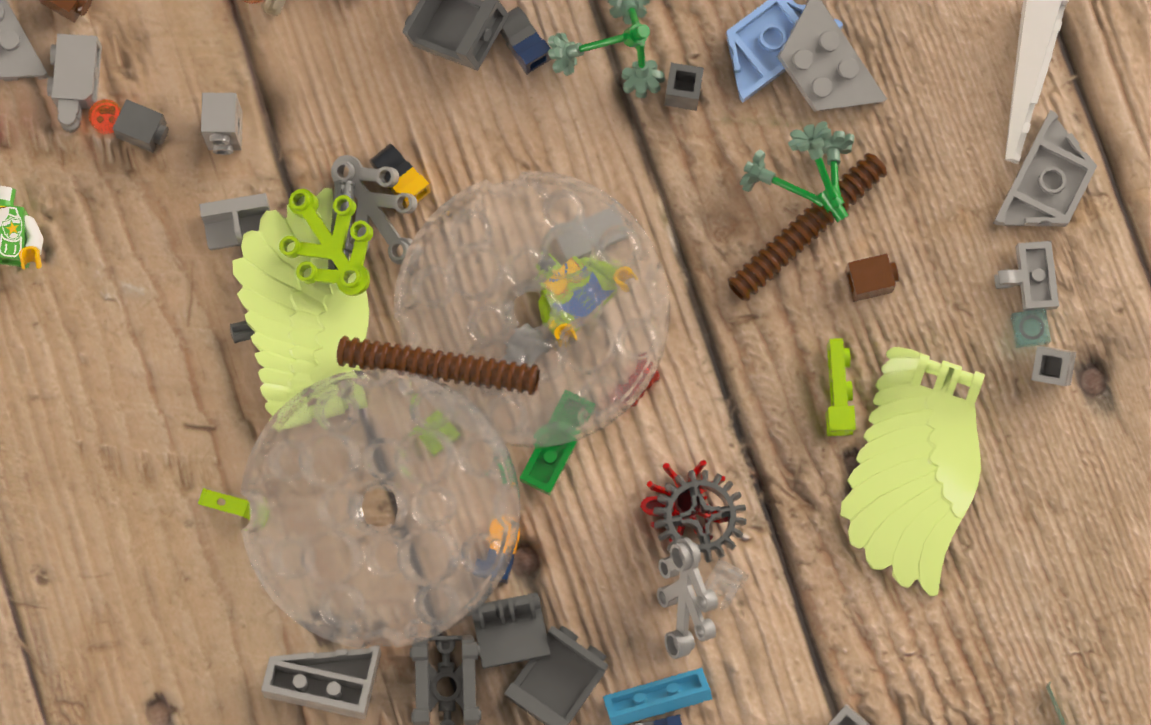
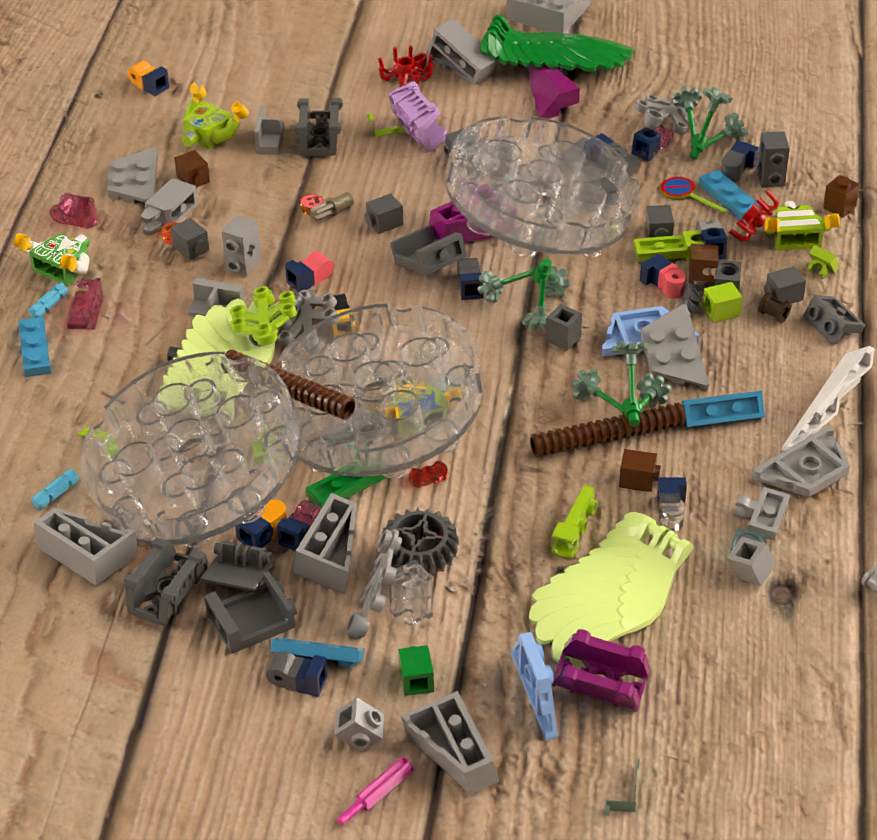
camera: 30 degrees right, 35 degrees down
none -> dark azure plate [18,316,51,377]
none -> medium azure axle [28,283,68,318]
none -> medium azure axle [31,469,79,510]
none -> clear pink hinge [67,278,104,330]
none -> dark blue leg [277,500,322,552]
none -> leg [285,251,334,292]
none -> light grey wedge [293,493,357,594]
none -> green brick [398,645,434,696]
none -> light blue wing [510,632,558,741]
none -> magenta piece [551,629,650,712]
none -> clear leg [657,477,687,531]
none -> dark azure plate [681,390,765,427]

